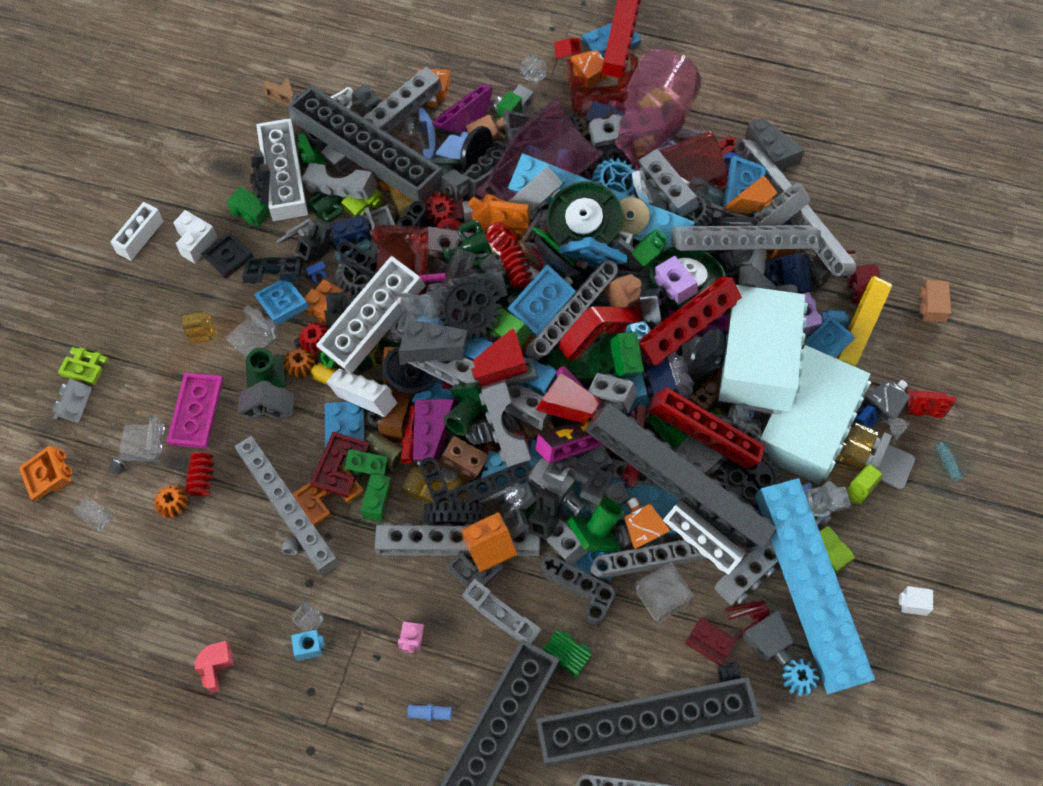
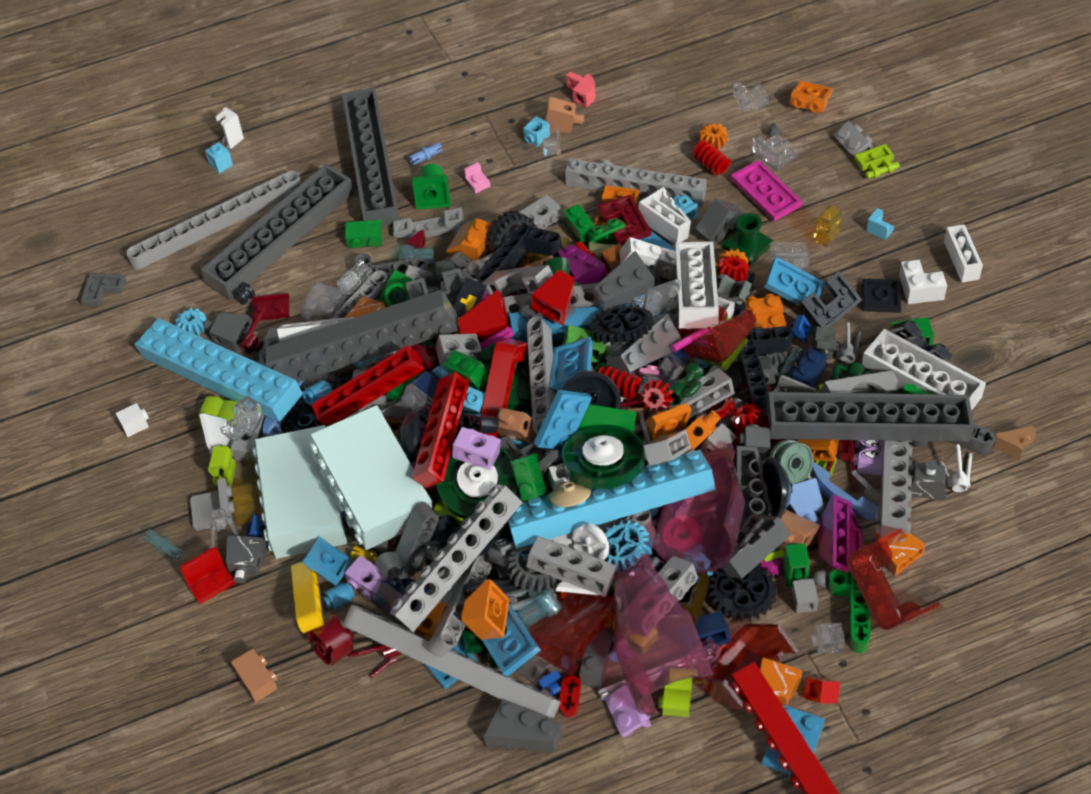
camera: 145 degrees right, 10 degrees down
none -> white slope [199,413,235,455]
none -> dark azure brick [303,380,333,406]
none -> clear brick [337,260,373,295]
none -> clear light blue piece [399,245,434,263]
none -> dark red slope [407,230,426,255]
none -> green plant [412,164,451,210]
none -> nougat torso [546,97,585,133]
none -> lavender bracket [605,685,651,737]
none -> white wedge [638,187,691,245]
none -> medium azure brick [673,195,698,221]
none -> green beam [828,569,871,653]
none -> clear red windscreen [847,529,944,630]
none -> medium azure panel [867,208,894,240]

